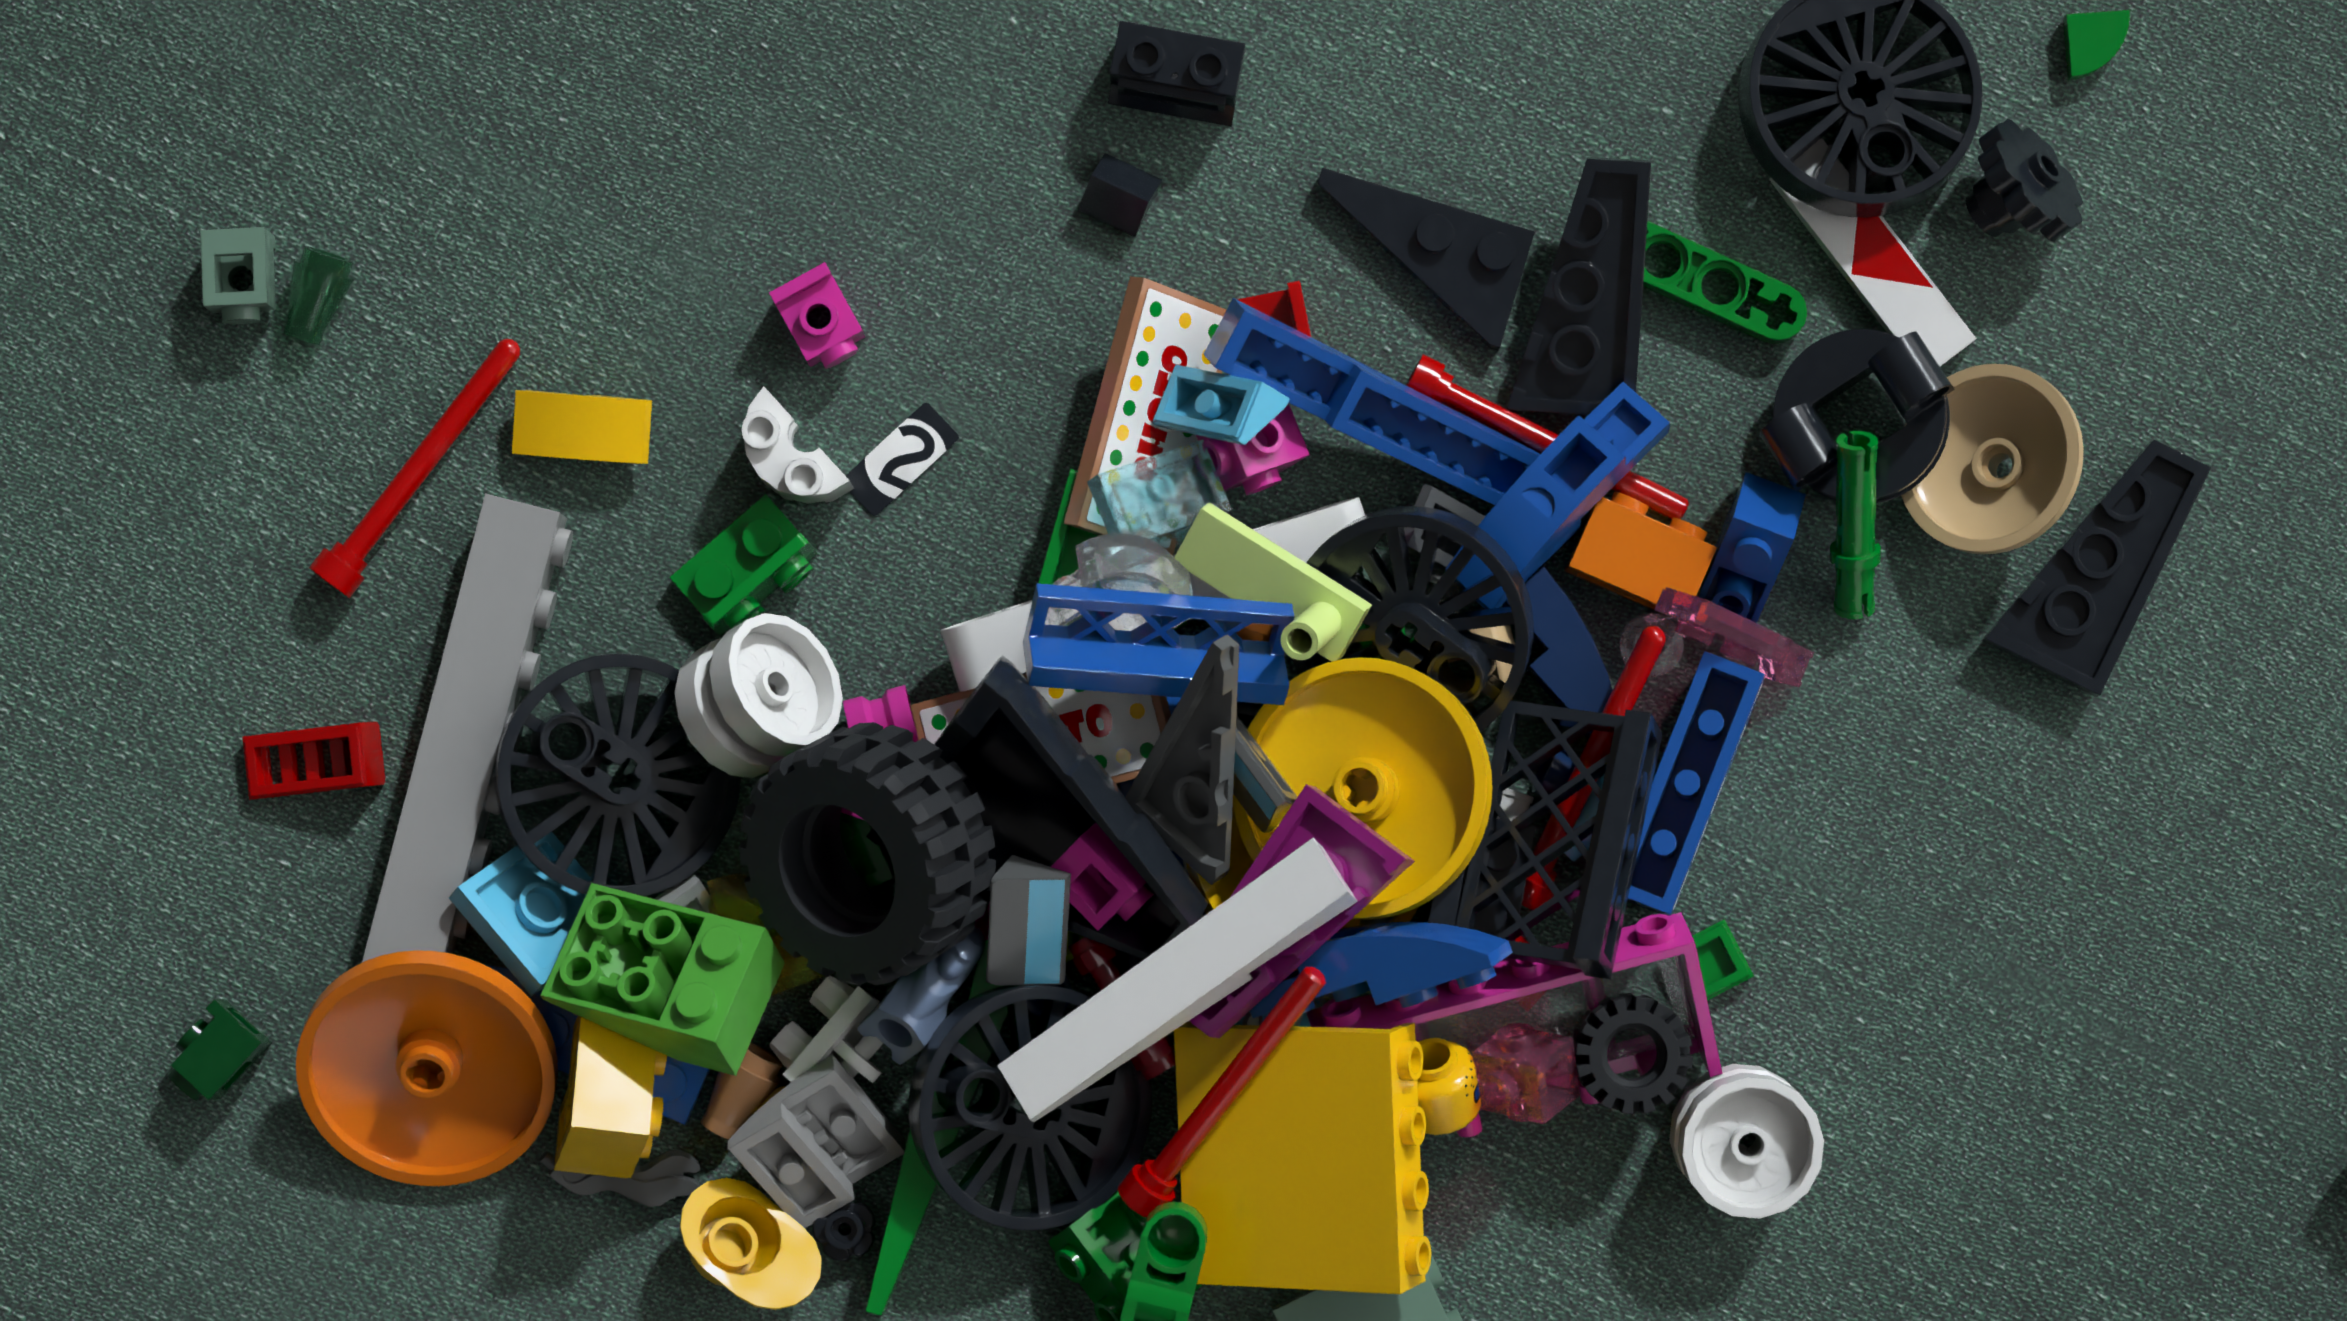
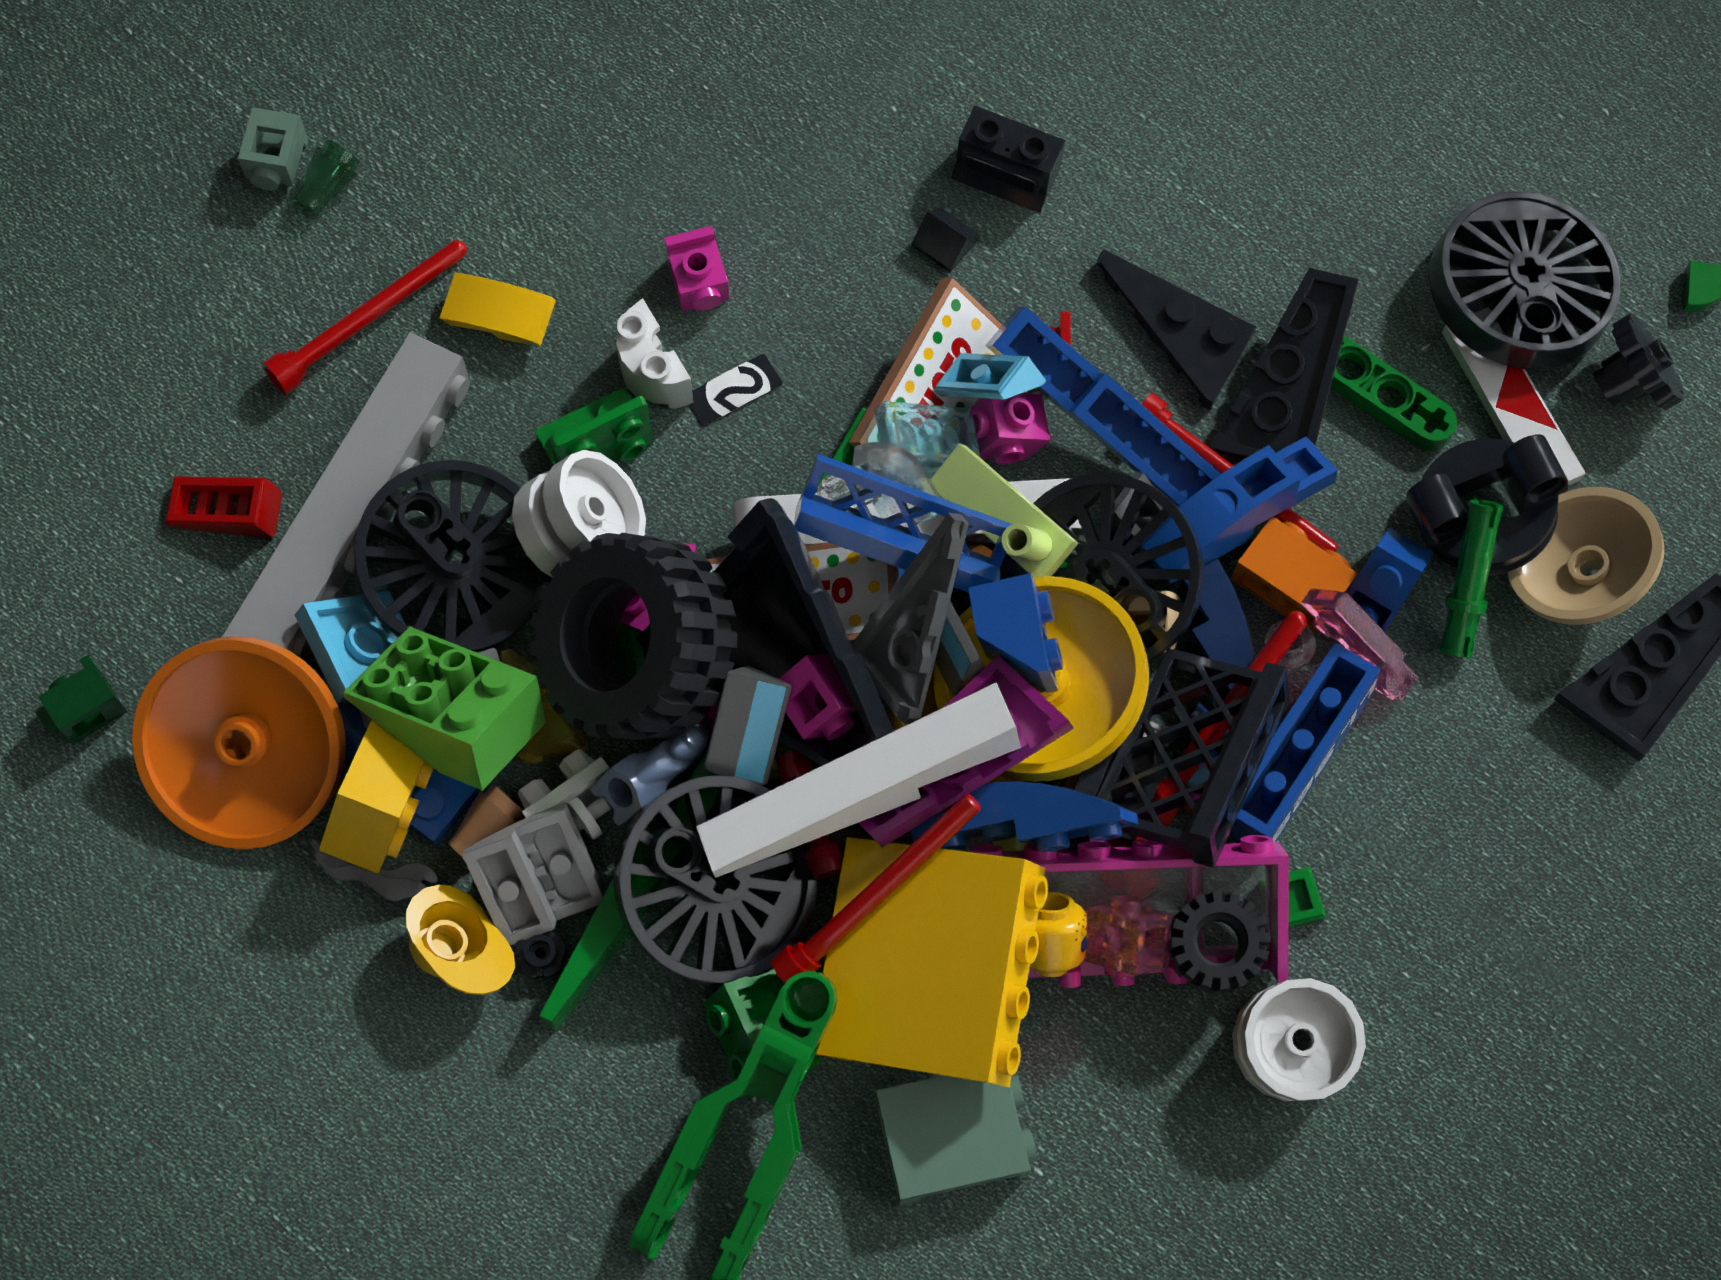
camera: 10 degrees right, 15 degrees down
none -> blue slope [968,573,1063,693]

